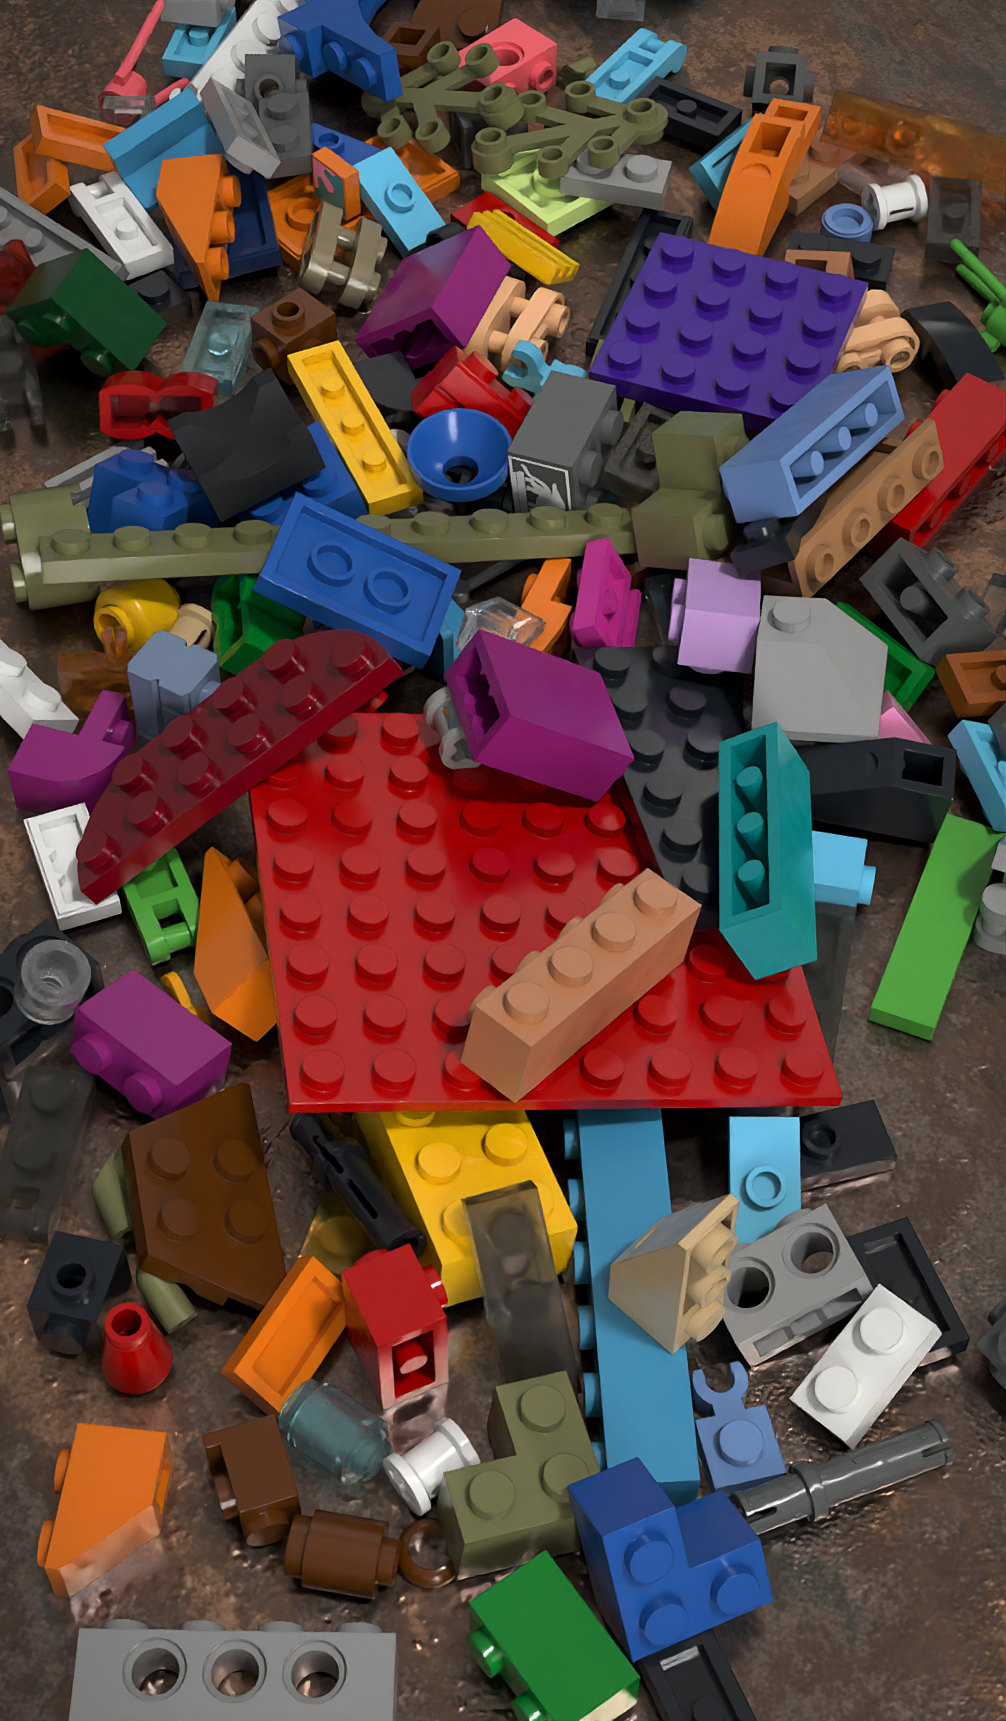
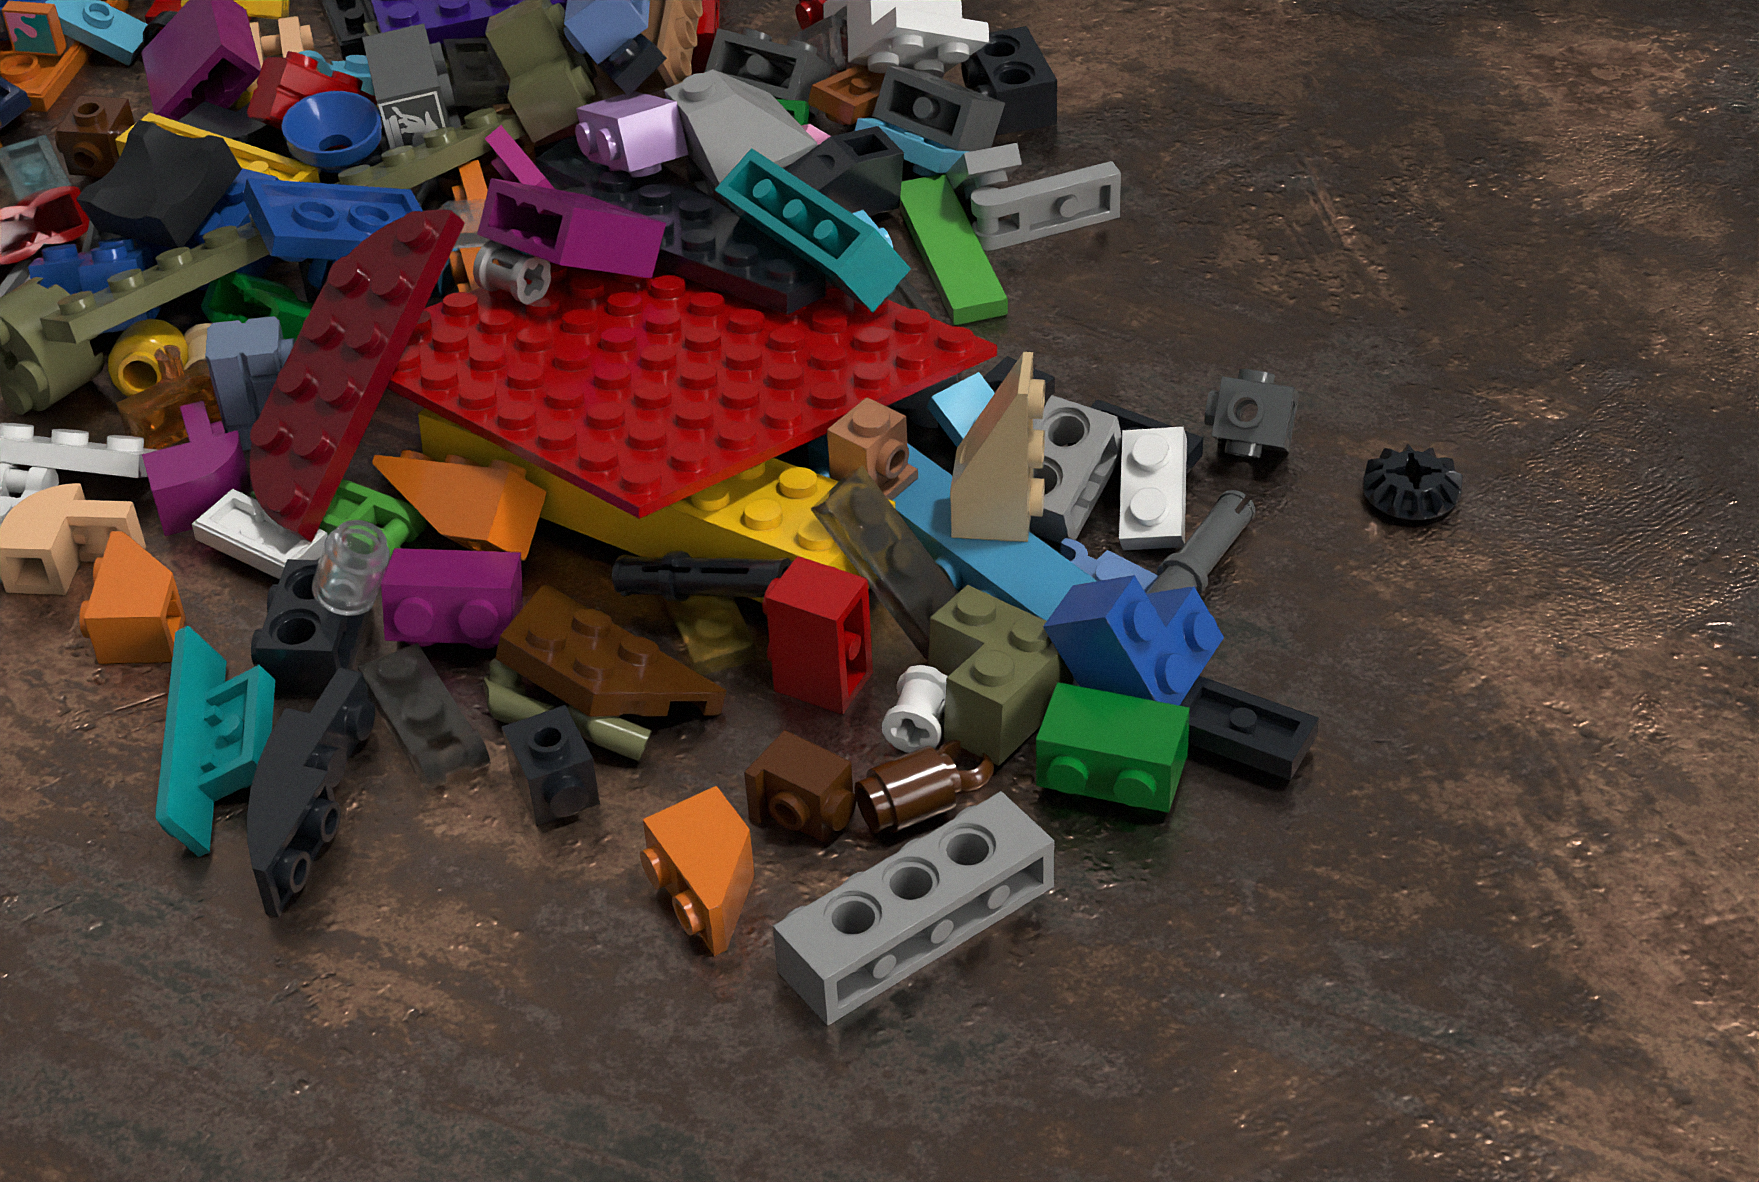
camera: 35 degrees left, 10 degrees down
red cone [100,1302,173,1395] -> none
orange tile [220,1256,347,1418] -> none
clear light blue brick [278,1379,391,1485] -> none
dark tan brick [296,200,388,310] -> none
nougat brick [461,868,702,1103] -> none
none -> nougat brick [827,397,918,500]

